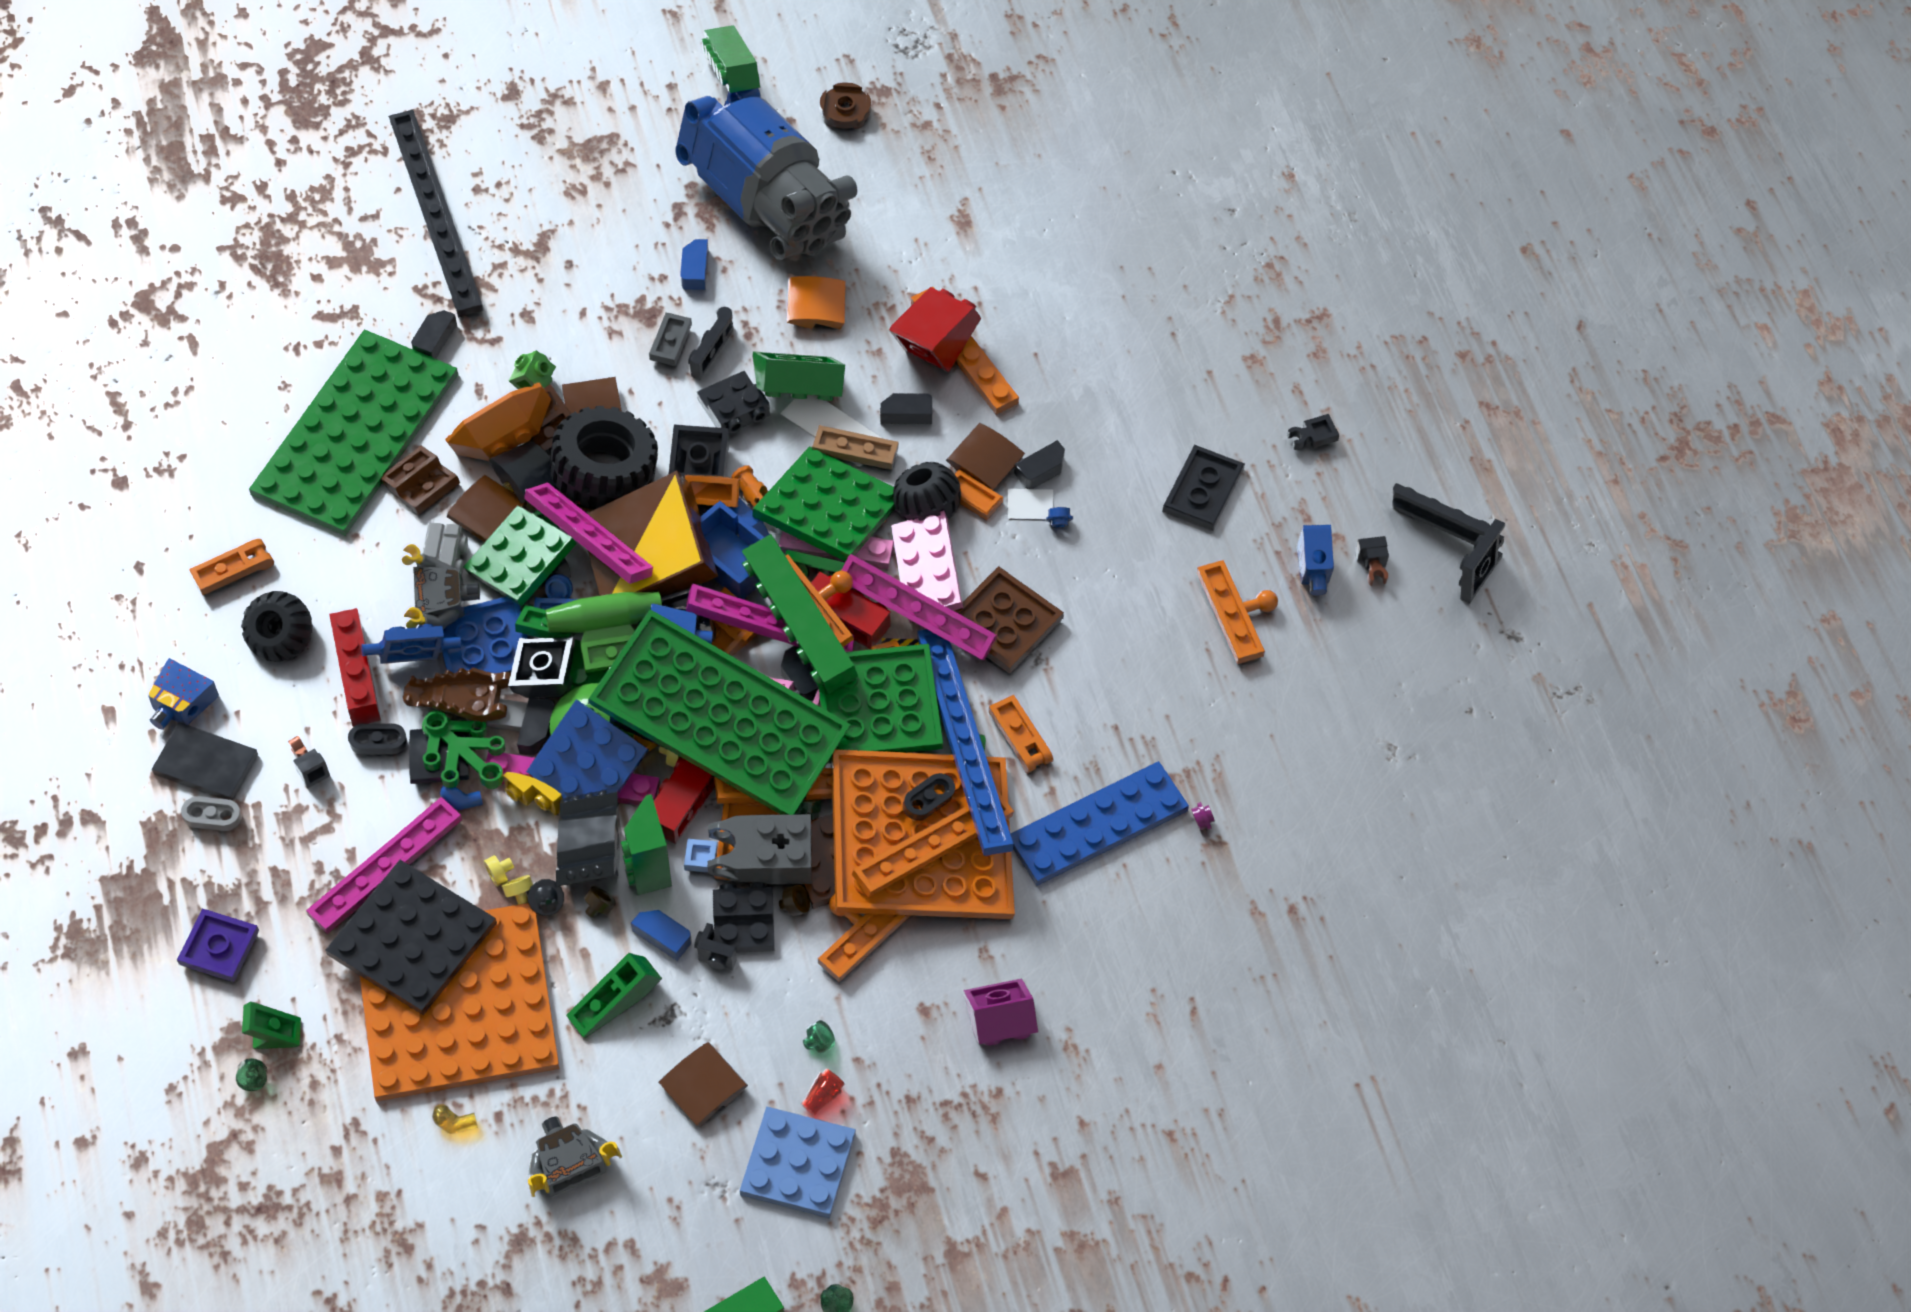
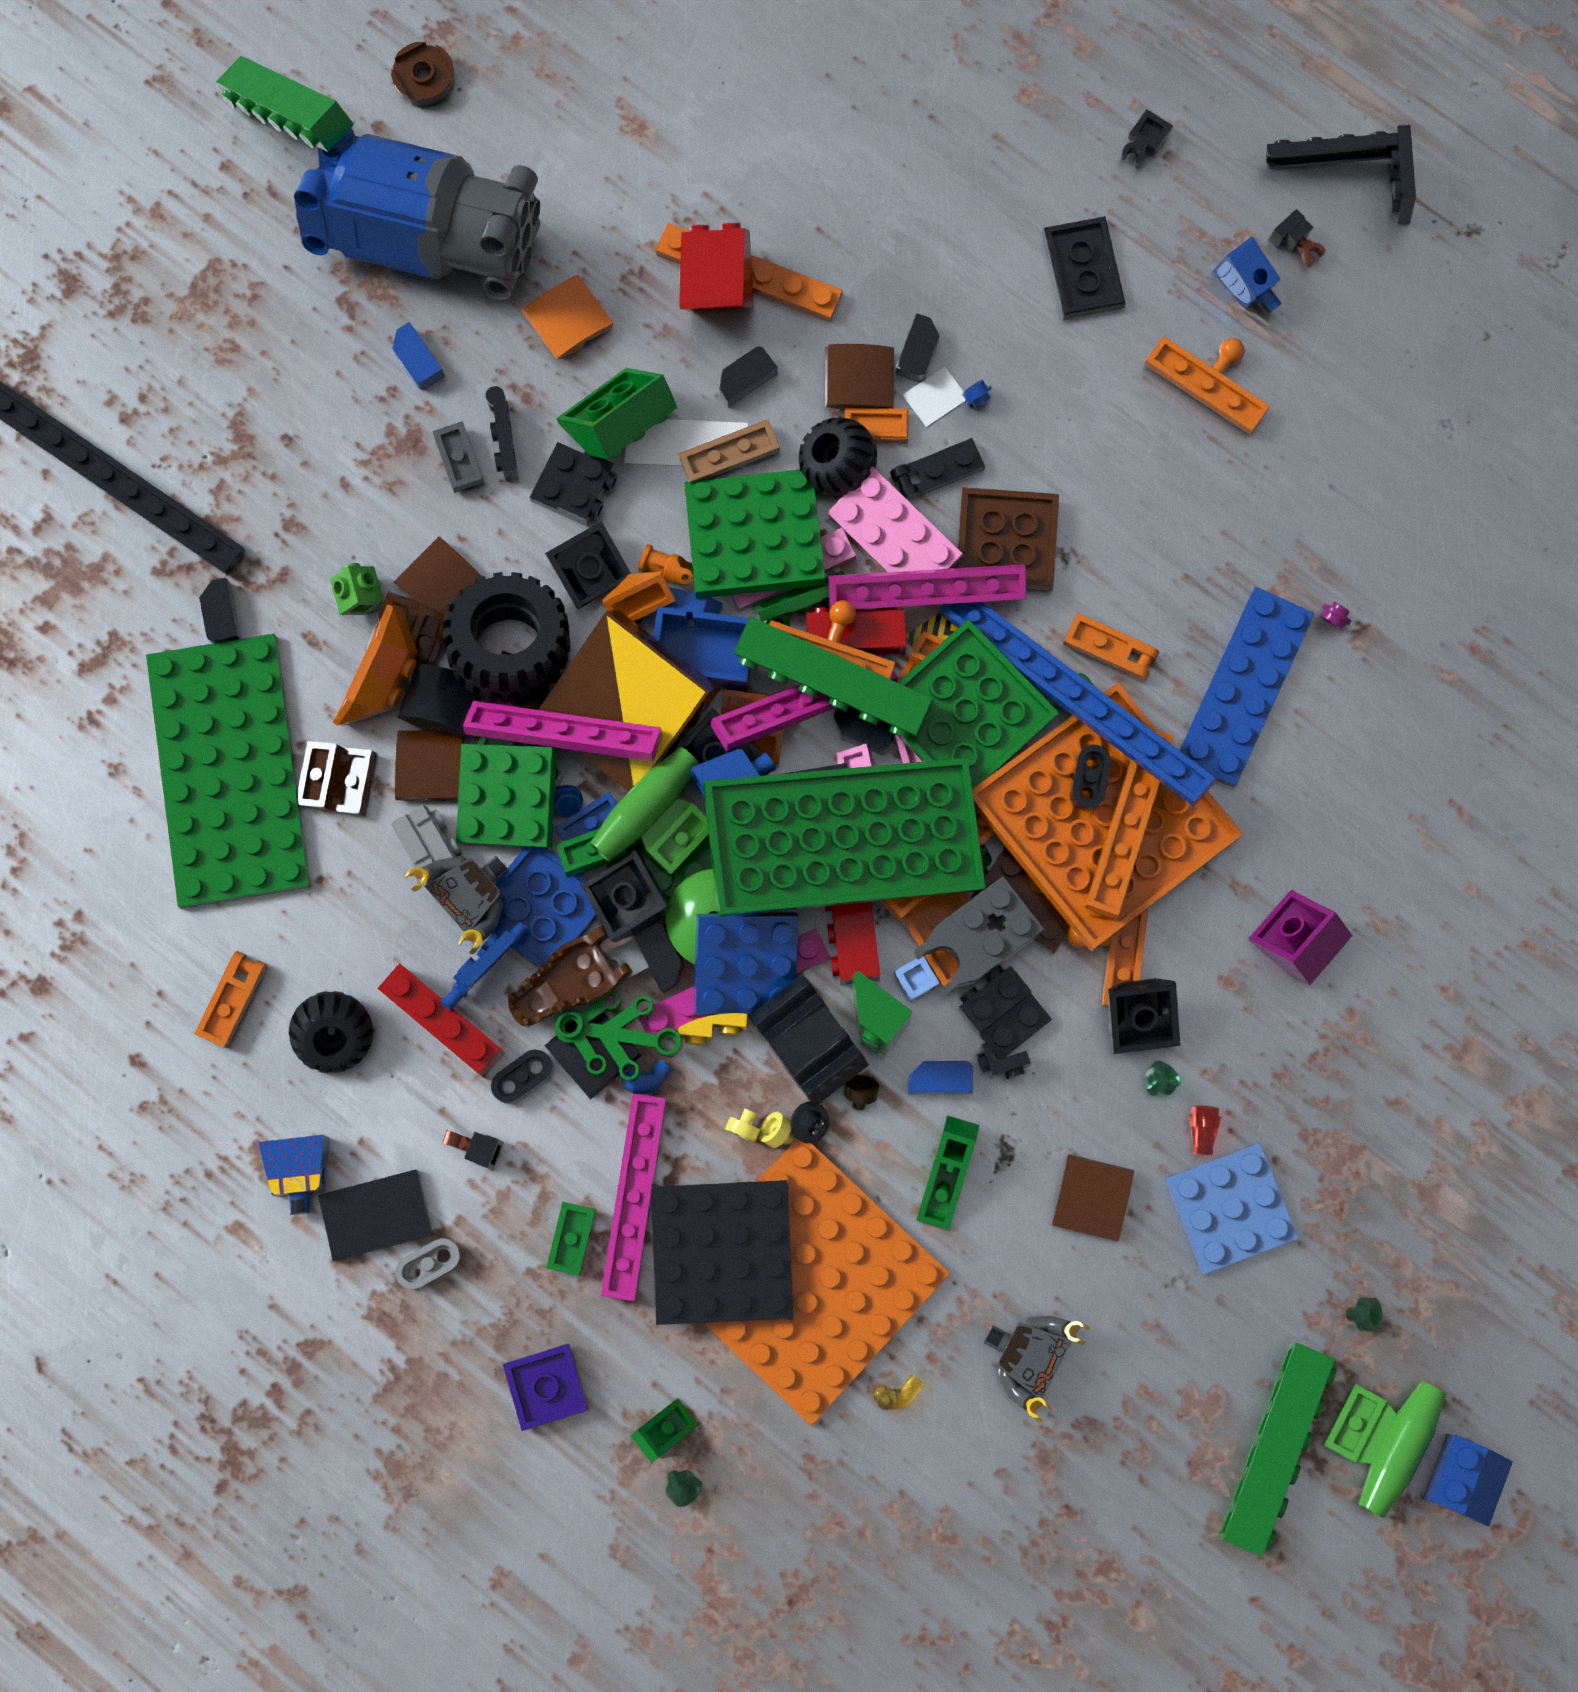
camera: 30 degrees left, 20 degrees up
dark brown tile [779,884,810,916] -> none
none -> green plate [546,1201,596,1276]
none -> black plate [890,438,985,501]
none -> black slope [1108,978,1180,1054]

